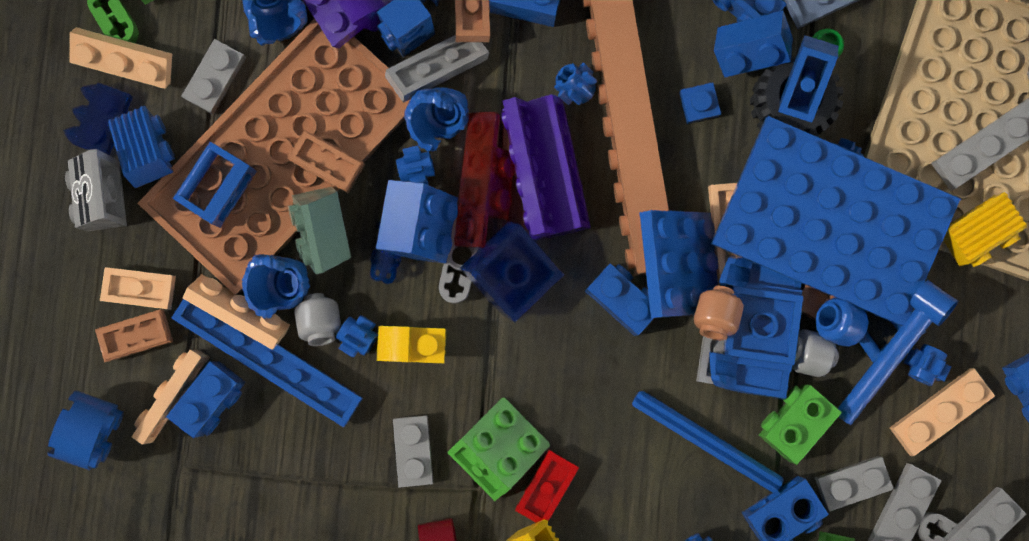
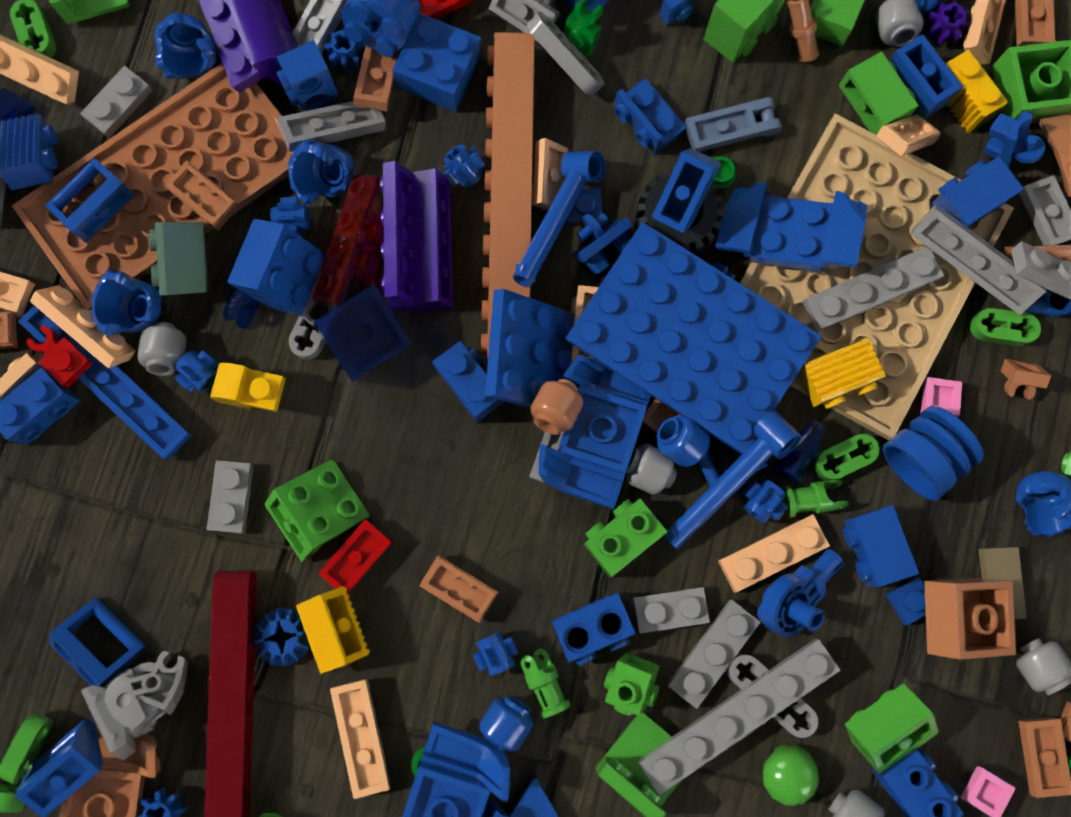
camera: 10 degrees right, 5 degrees down
blue axle [632,391,784,493] -> none
blue brick [714,11,793,78] -> none
none -> red plate [26,325,93,388]
none -> nougat plate [419,555,499,623]
none -> blue piece [512,151,606,287]
none -> light nougat plate [532,138,568,211]
none -> blue hips [571,213,633,274]
none -> blue piece [716,183,867,272]
none -> blue pin [757,549,844,638]
none -> clear blue piece [772,421,824,484]
none -> bright green piece [782,480,849,518]
none -> bright green beam [813,434,880,481]

